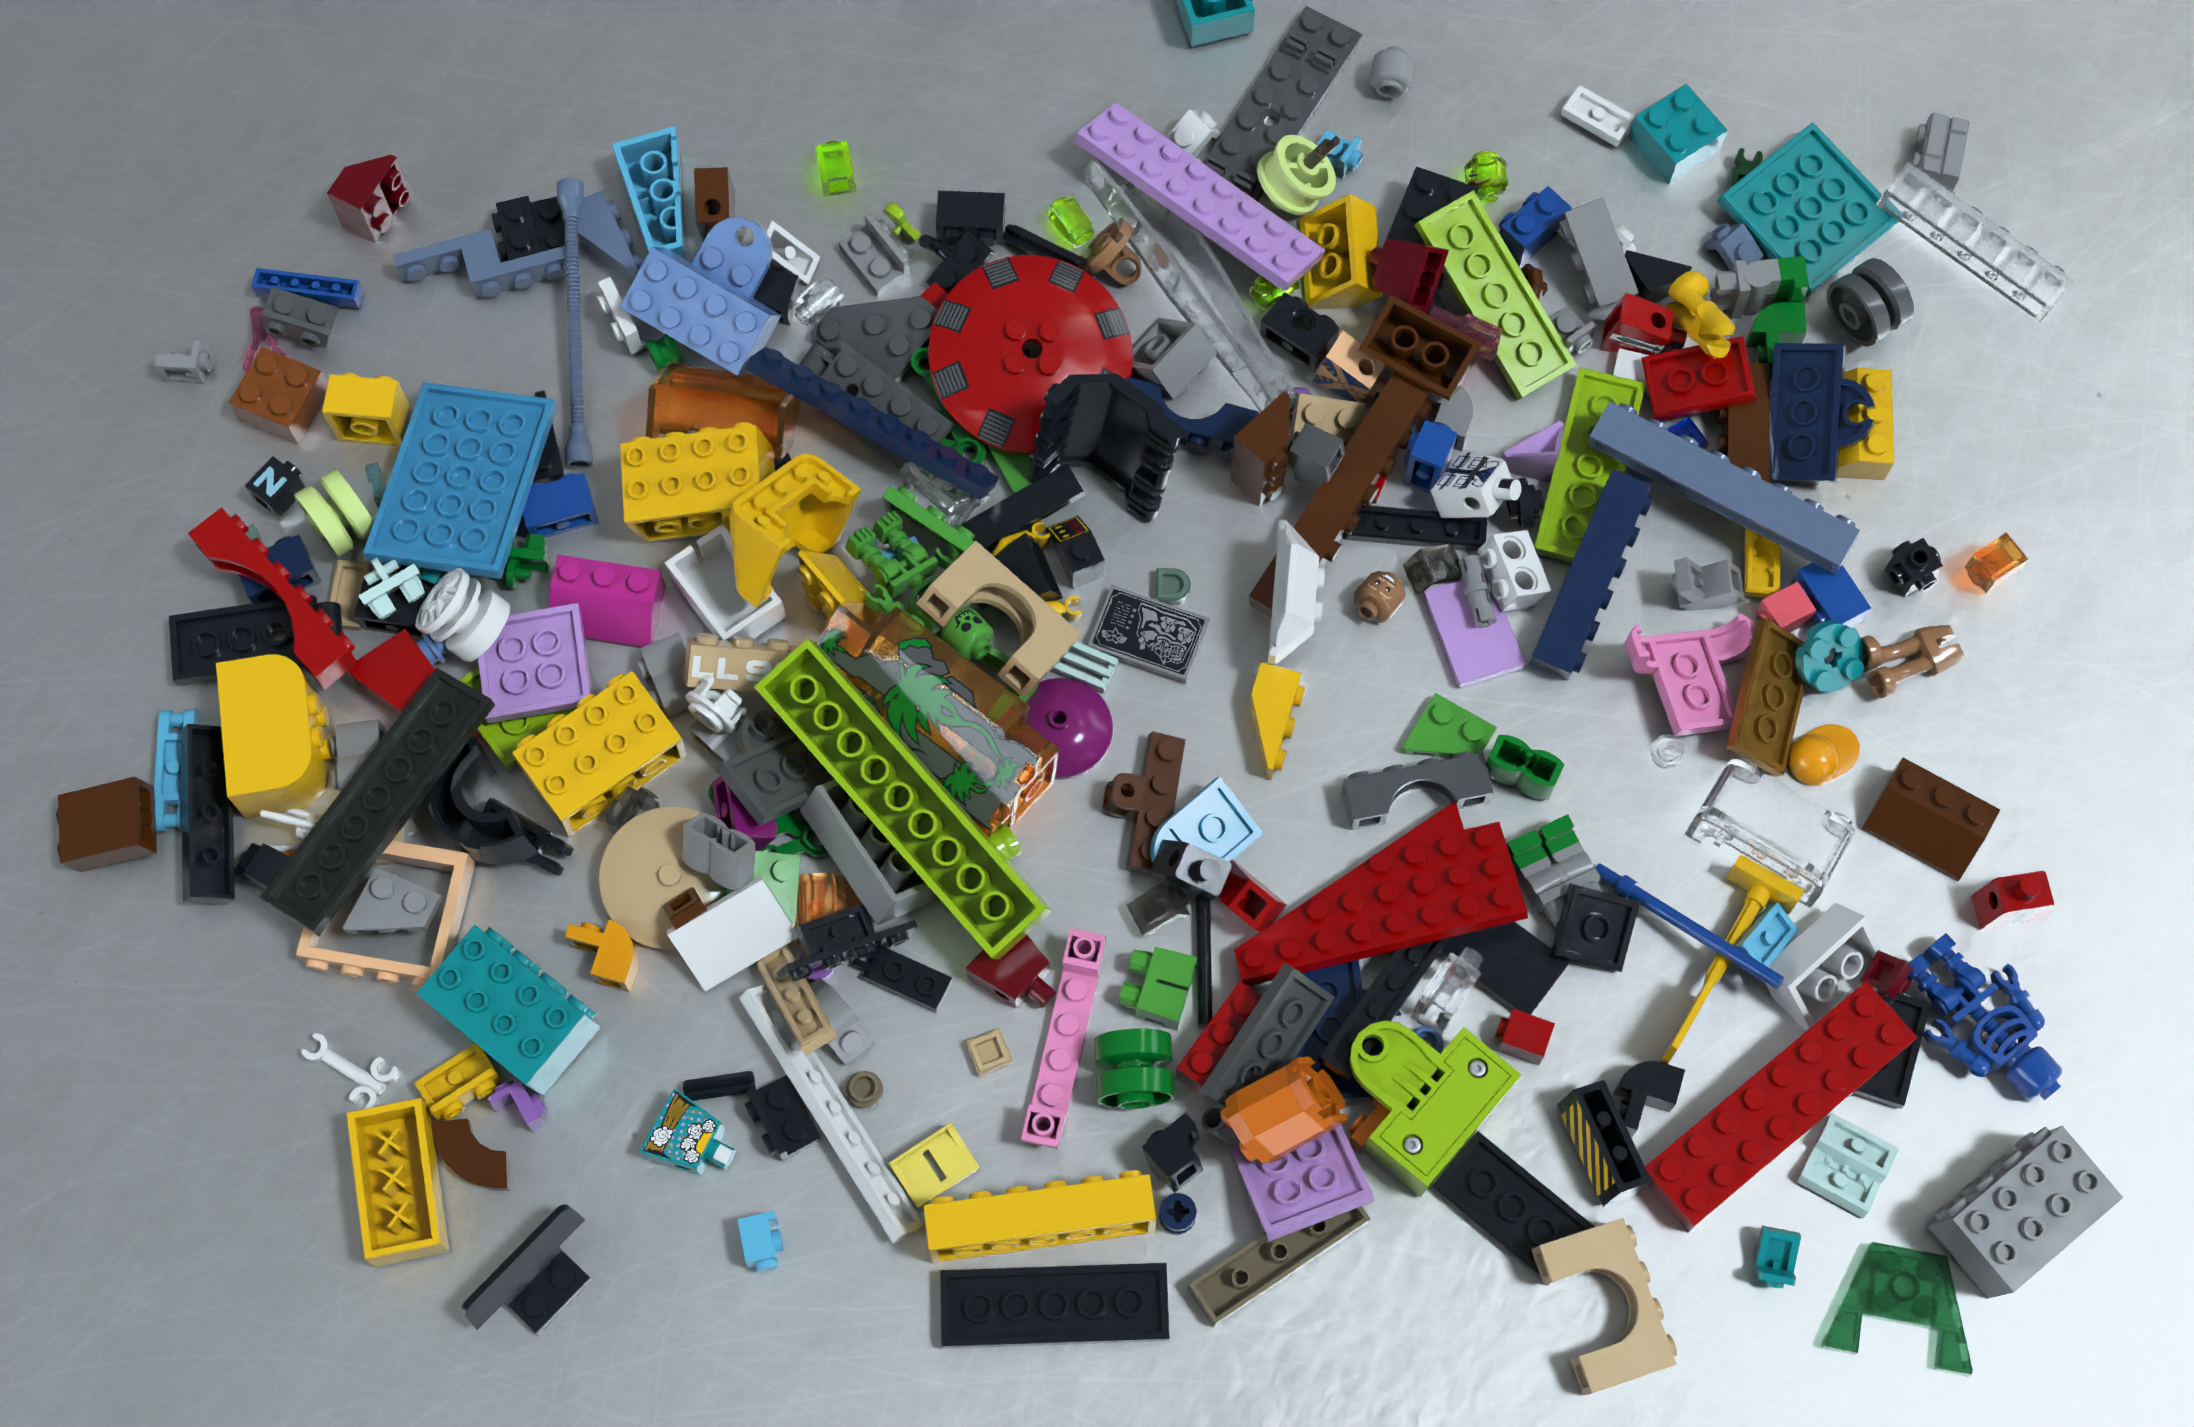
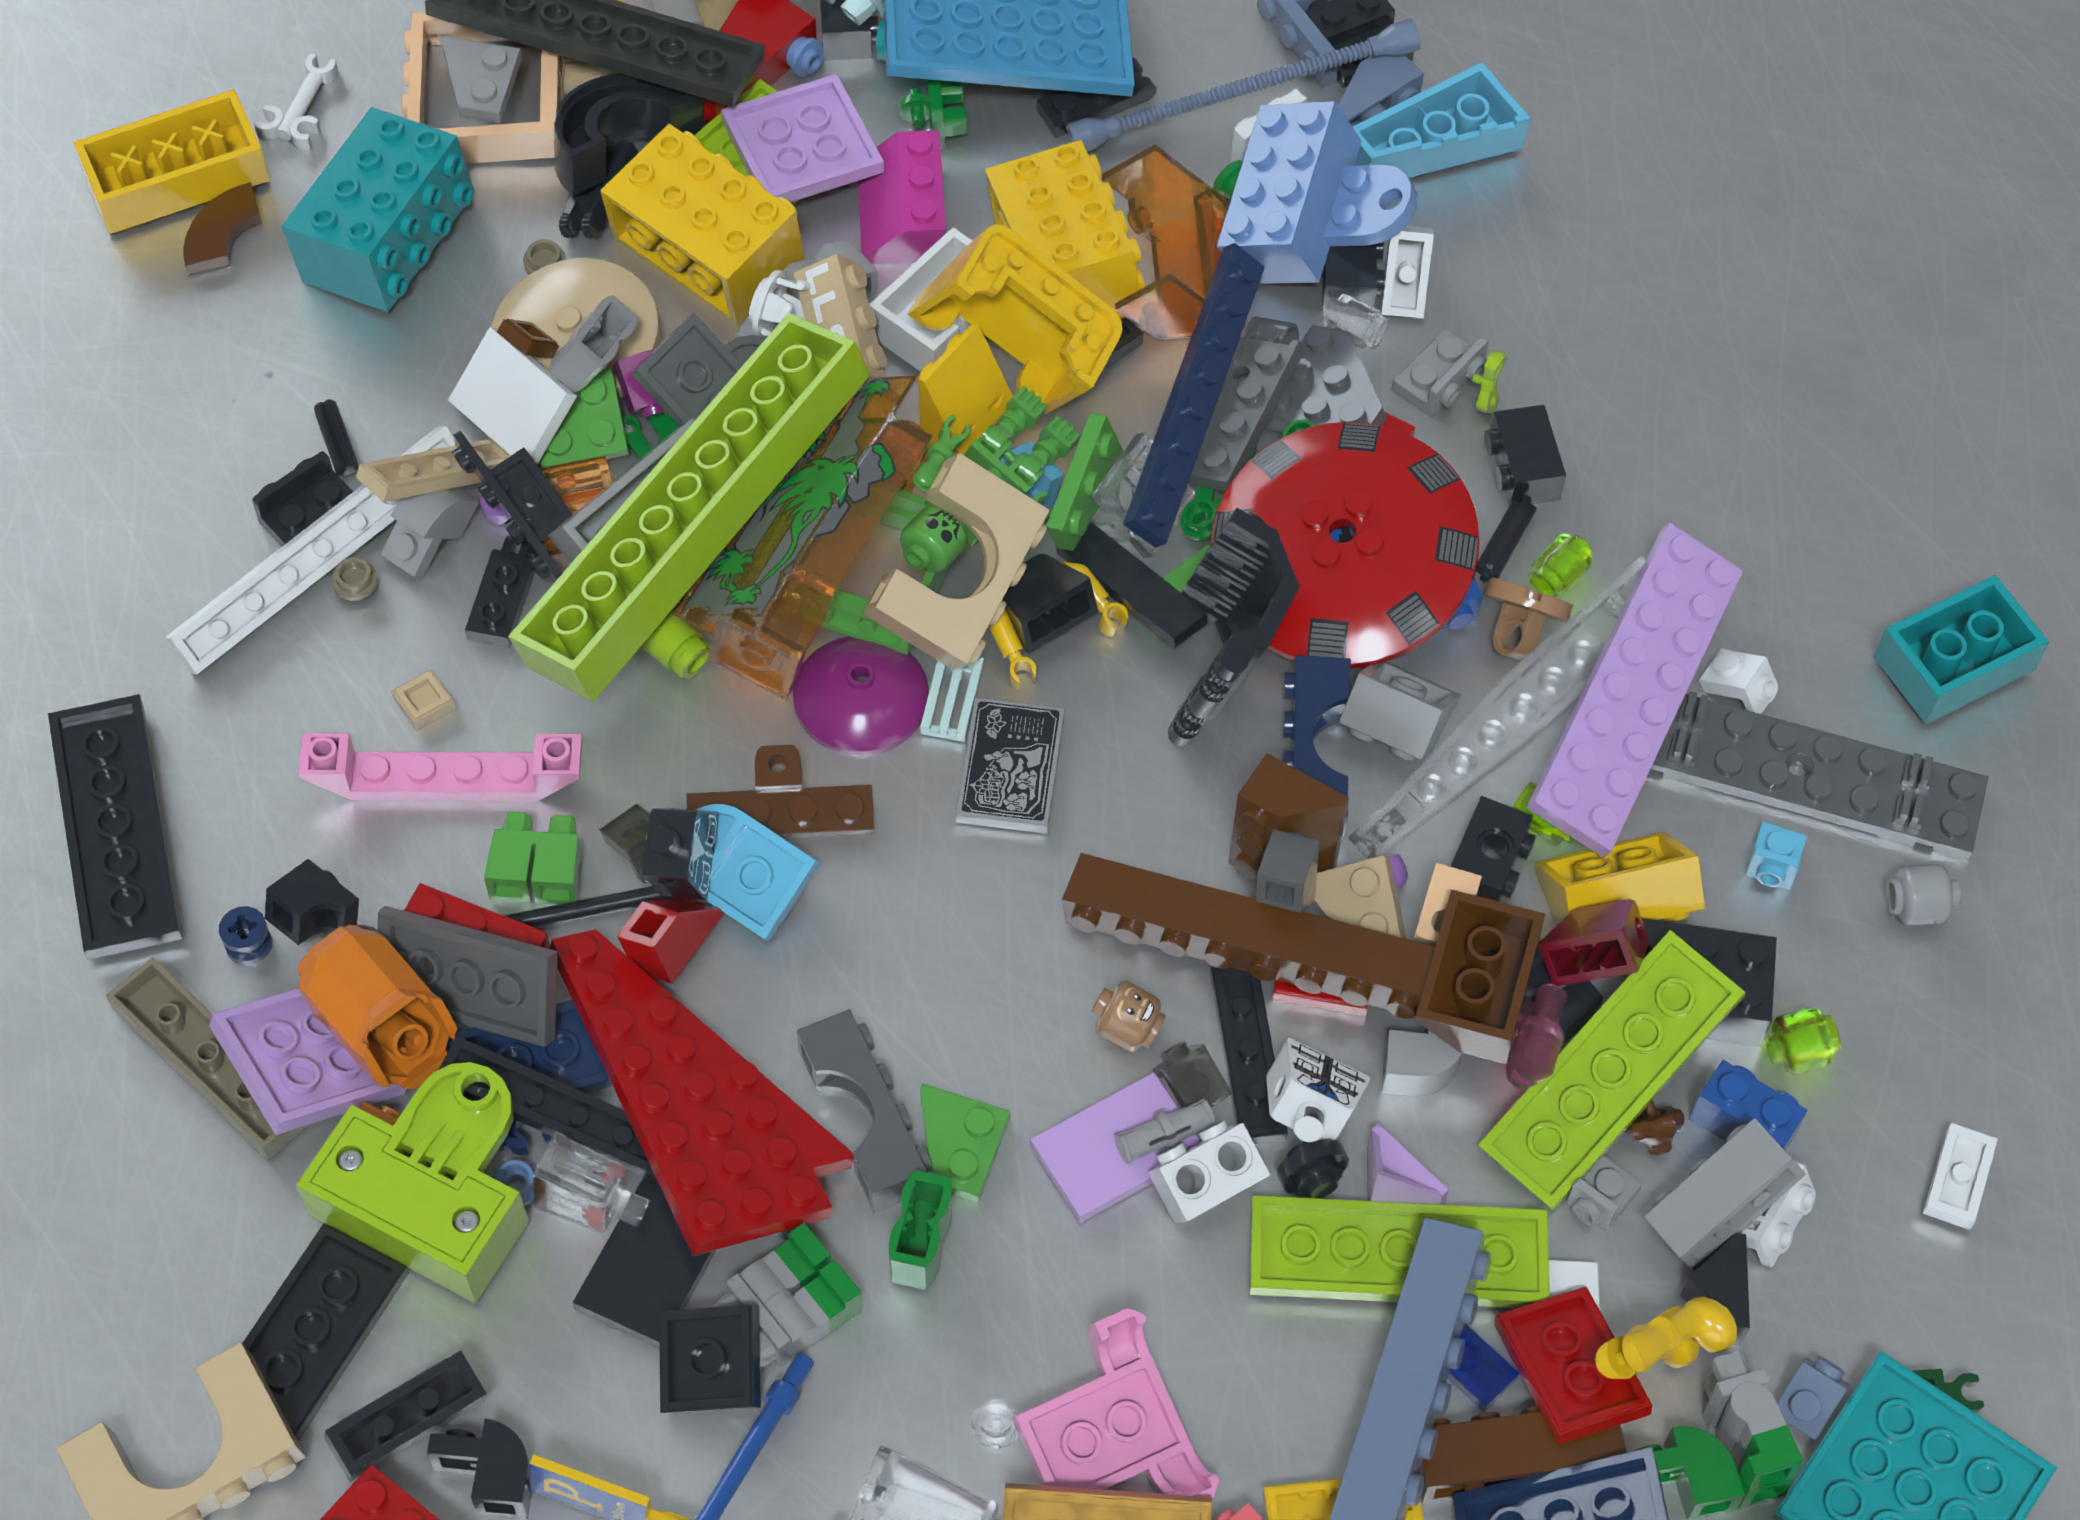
camera: 75 degrees right, 10 degrees down
yellow bracket [414,1043,503,1121] -> none
white wheel [415,568,510,662] -> none
black plate [461,1204,592,1336] -> none
medium lavender bracket [487,1080,547,1132] -> none
blue brick [523,473,599,538] -> none
light orange brick [565,919,639,992] -> none
clear smoke bracket [605,786,661,834] -> none
torso [639,1089,736,1175] -> none
reddish brown torso [694,167,735,238] -> none
medium azure brick [737,1211,783,1273] -> none
clear neon green brick [815,141,856,197] -> none
light yellow piece [889,1122,980,1209] -> none
black plate [919,230,996,294] -> none
yellow brick [923,1170,1156,1264] -> none
dark red torso [966,935,1056,1008] -> none
black slope [1046,515,1105,589] -> none
green wheel [1094,1028,1175,1109] -> none
sand green tile [1156,568,1191,605] -> none
yellow slope [1250,662,1306,781] -> none
yellowish green wheel [1257,135,1340,215] -> none
white wedge [1268,520,1325,665] -> none
blue brick [1403,420,1458,495] -> none
red brick [1494,1009,1555,1066] -> none
dark blue brick [1529,469,1654,680] -> none
red torso [1600,293,1687,355] -> none
teal brick [1628,83,1728,184] -> none
light grey brick [1672,557,1745,610] -> none
none -> dark tan plate [523,239,566,275]

